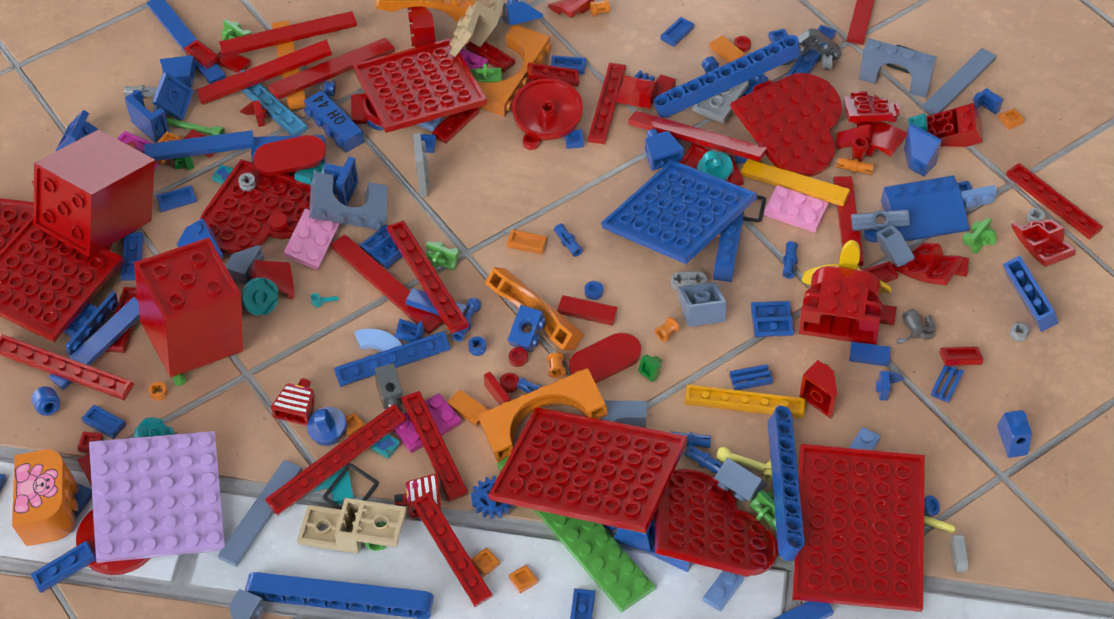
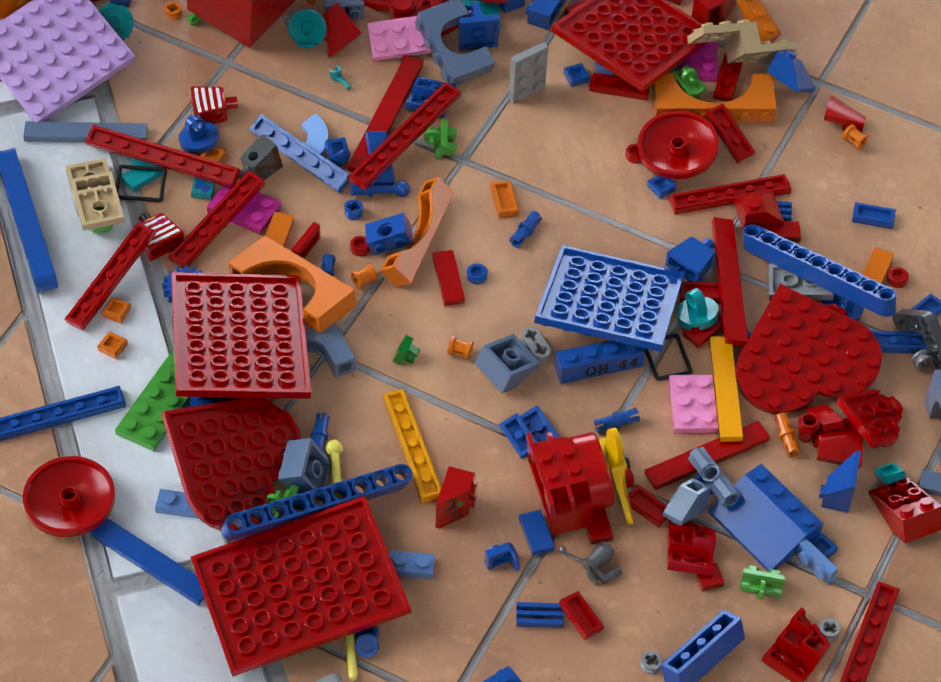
camera: 60 degrees right, 0 degrees up
red tile [500,373,519,393] -> none
blue tile [551,55,586,74] -> none
red tile [569,333,641,384] -> none
blue pin [671,431,711,448] -> none
blue bush [701,56,719,73] -> none
blue tile [729,364,773,390] -> none

